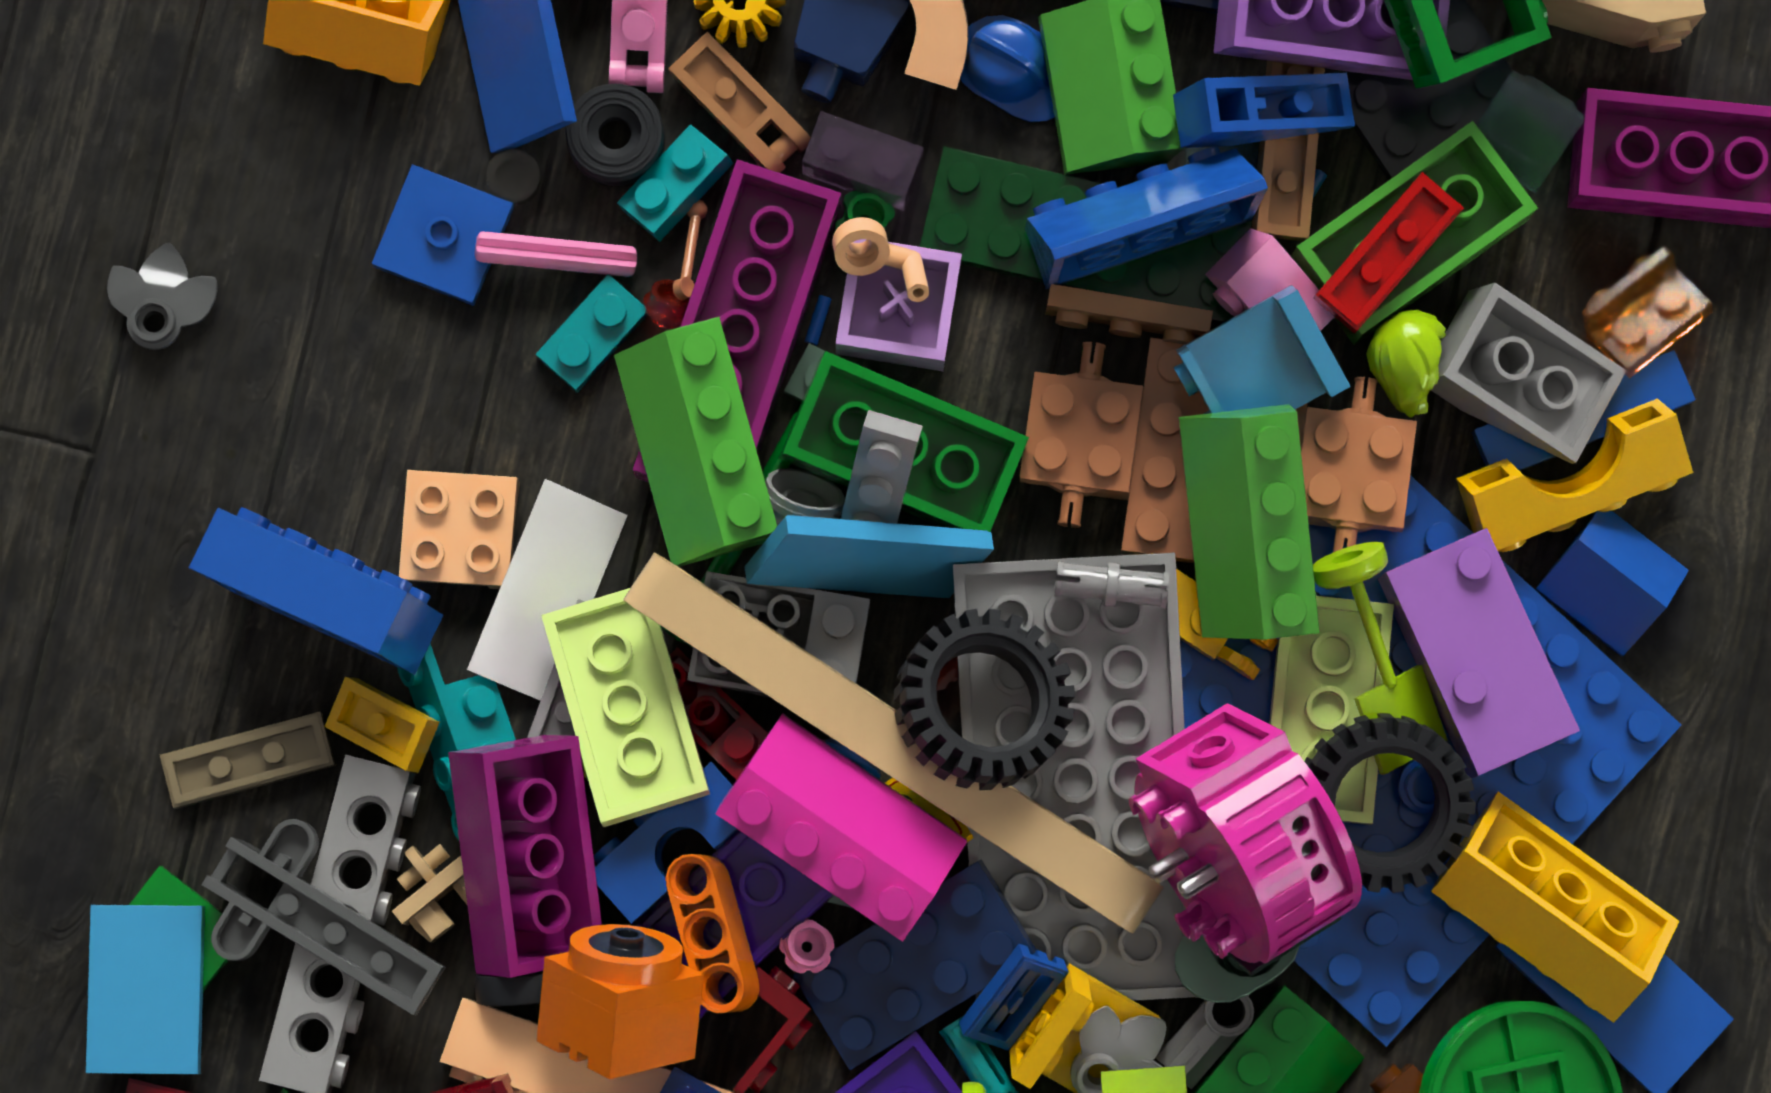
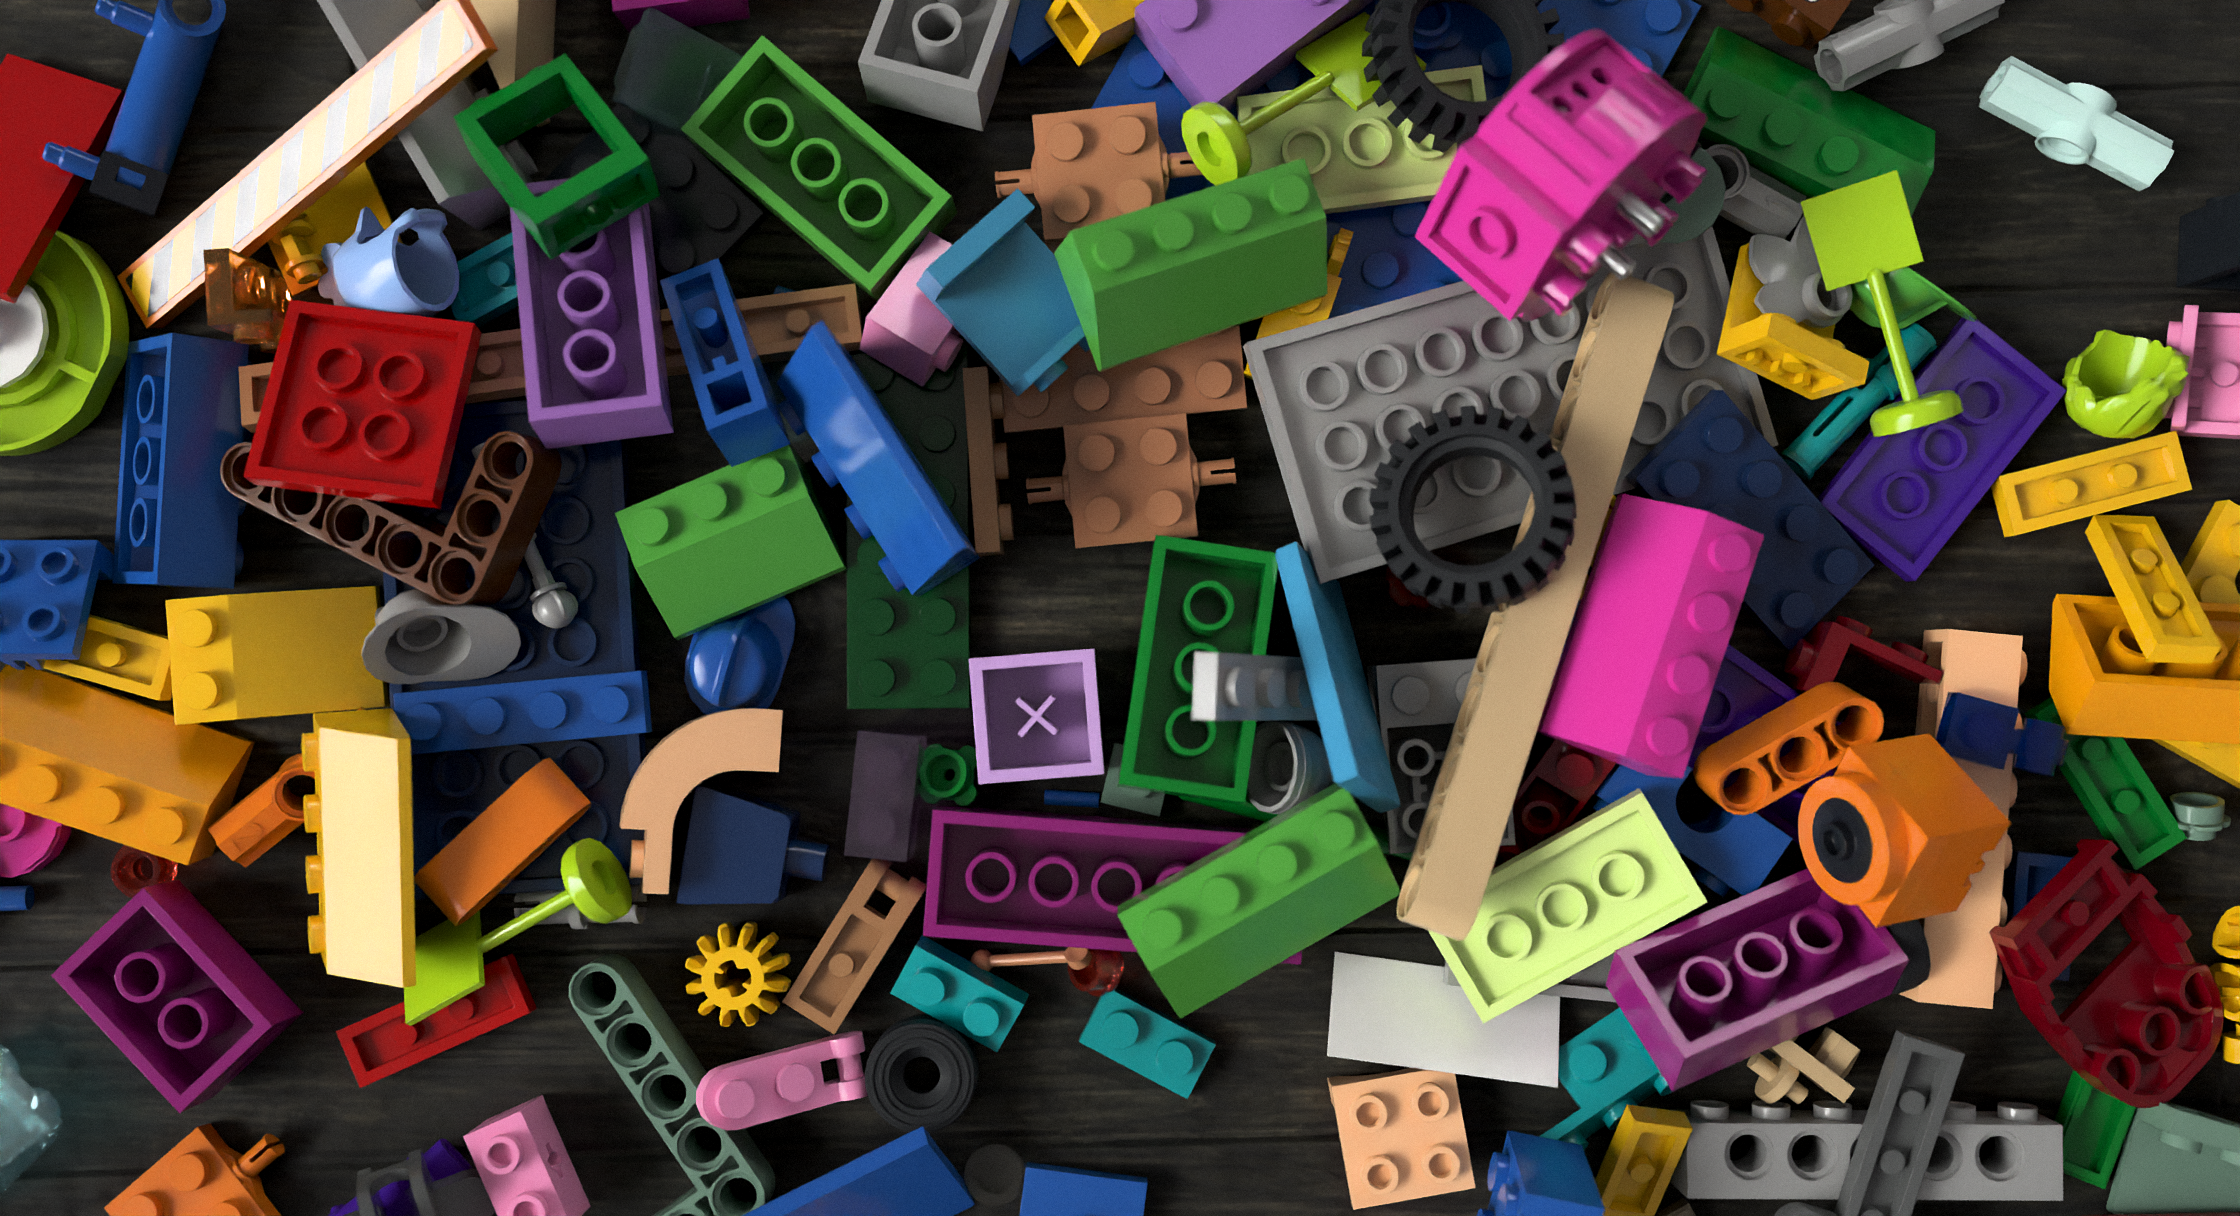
camera: 100 degrees left, 5 degrees up
bright pink axle [475,231,637,277] -> none
bright pink plate [779,919,834,974] -> none
light nougat plate [832,217,929,302] -> none
blue tile [959,944,1069,1051] -> none
light grey pin [1054,561,1169,608] -> none
red tile [1313,172,1464,334] -> none
lime hair [1366,309,1446,418] -> none

